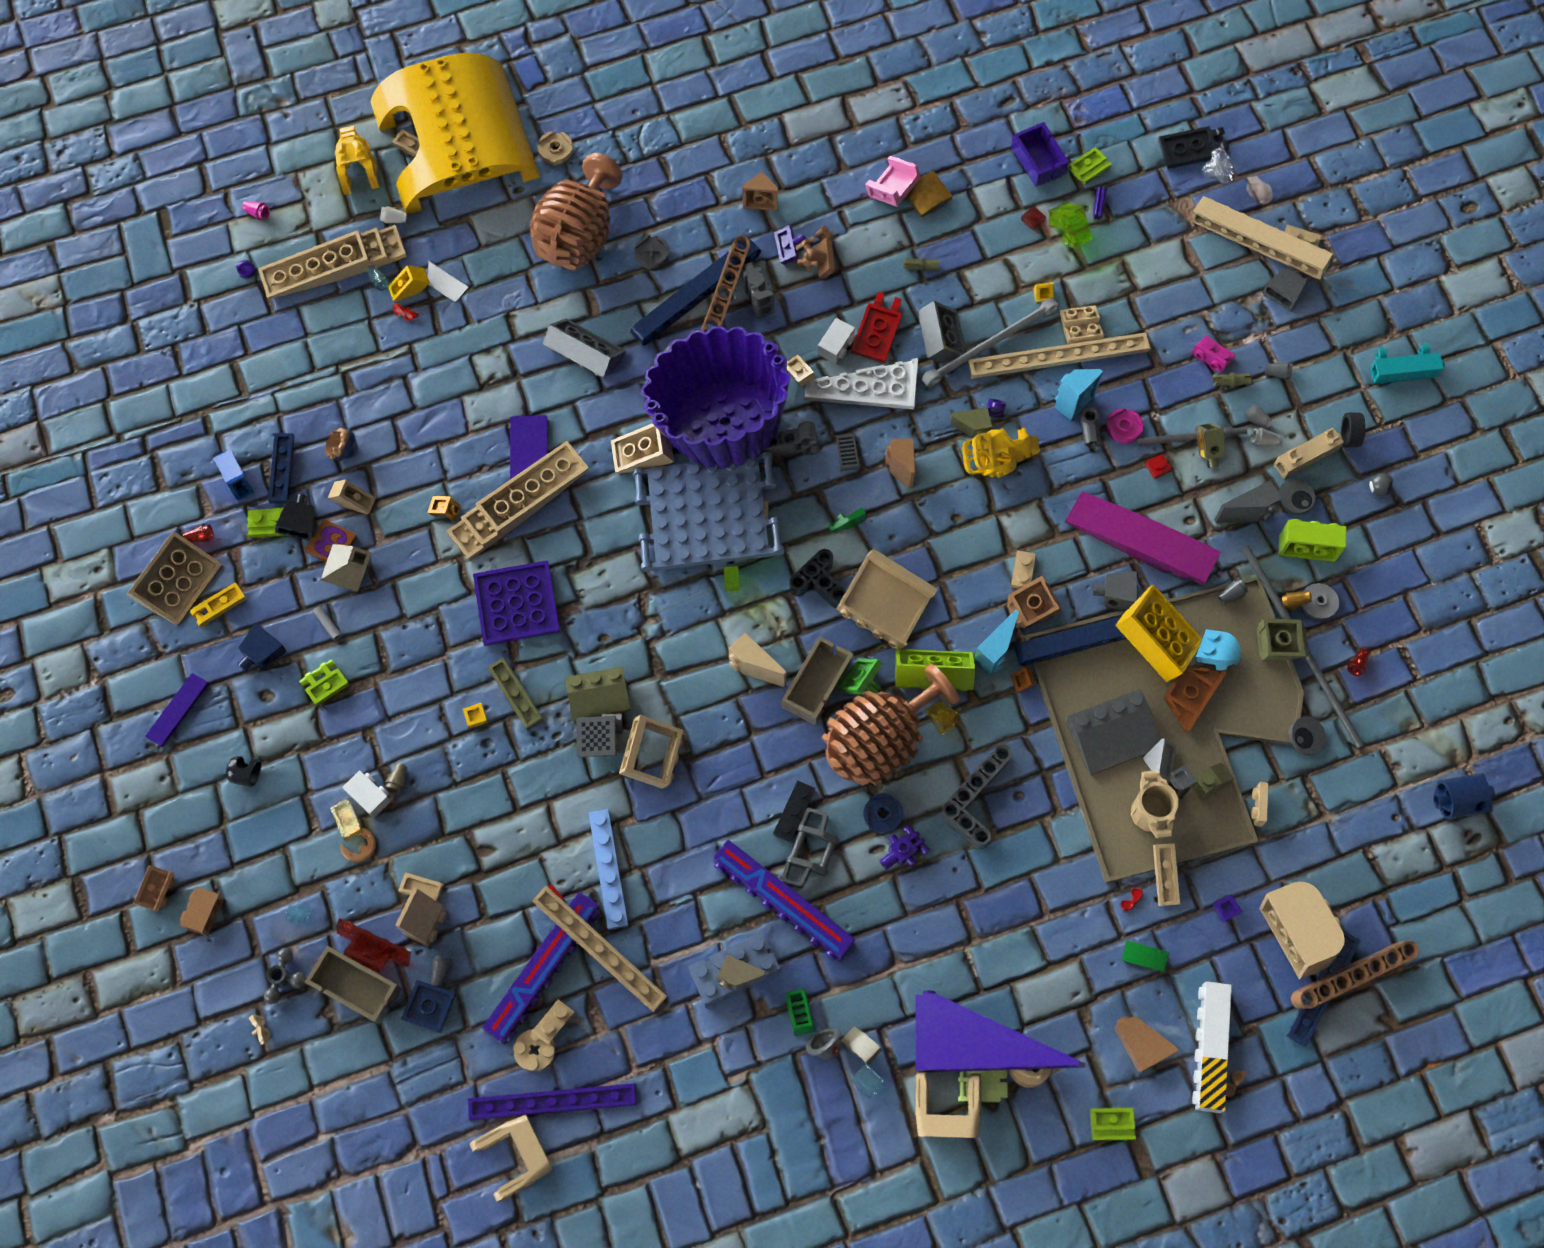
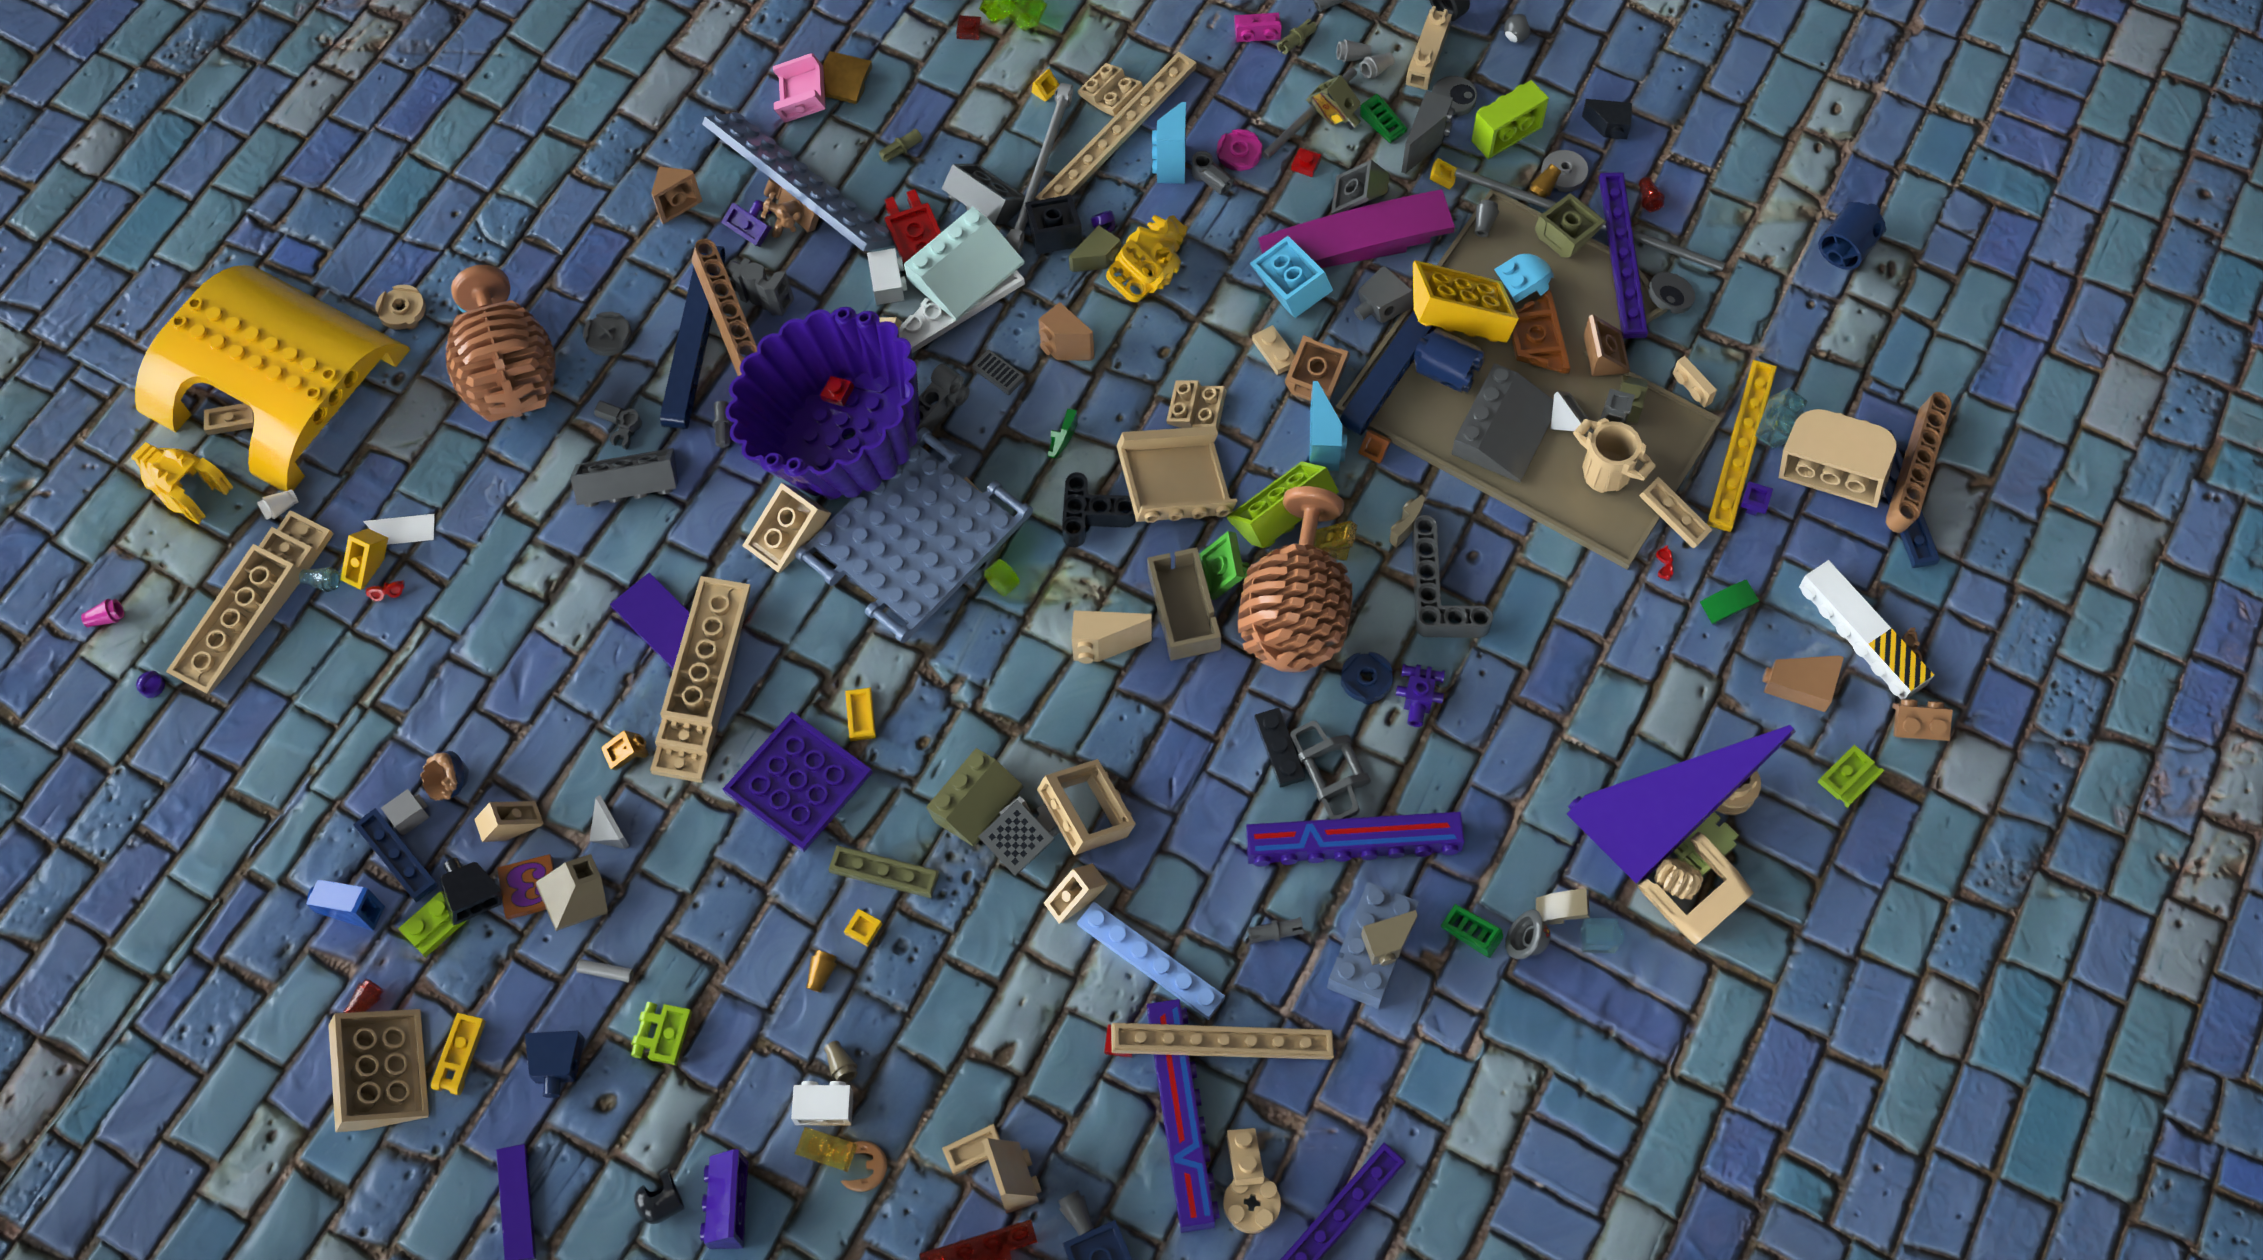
camera: 40 degrees left, 5 degrees down
none -> light grey brick [381,789,429,836]
none -> light grey slope [590,795,629,849]
none -> dark grey bar [594,401,642,450]
none -> dark purple slope [700,1149,749,1249]
none -> sand blue plate [702,112,894,252]
none -> pearl gold cone [806,950,837,993]
none -> red plate [820,376,855,406]
none -> yellow tile [845,687,876,742]
none -> light aqua slope [904,206,1024,321]
none -> black slope [1025,194,1082,255]
none -> tan slope [1044,863,1108,924]
none -> tan slope [1166,380,1227,432]
none -> dark grey pin [1247,917,1304,944]
none -> medium azure slope [1250,236,1333,318]
none -> dark grey slope [1331,160,1390,215]
none -> green slope [1360,94,1408,144]
none -> dark tan slope [1389,495,1425,548]
none -> dark blue cylinder [1414,328,1485,393]
none -> yellow plate [1430,158,1457,190]
none -> black slope [1582,99,1632,140]
none -> medium nougat slope [1583,315,1630,377]
none -> dark purple tile [1599,172,1648,339]
none -> tan gear [1654,857,1704,900]
none -> yellow tile [1707,360,1777,532]
none -> clear light blue brick [1755,388,1807,449]
none -> medium nougat bracket [1892,699,1953,741]

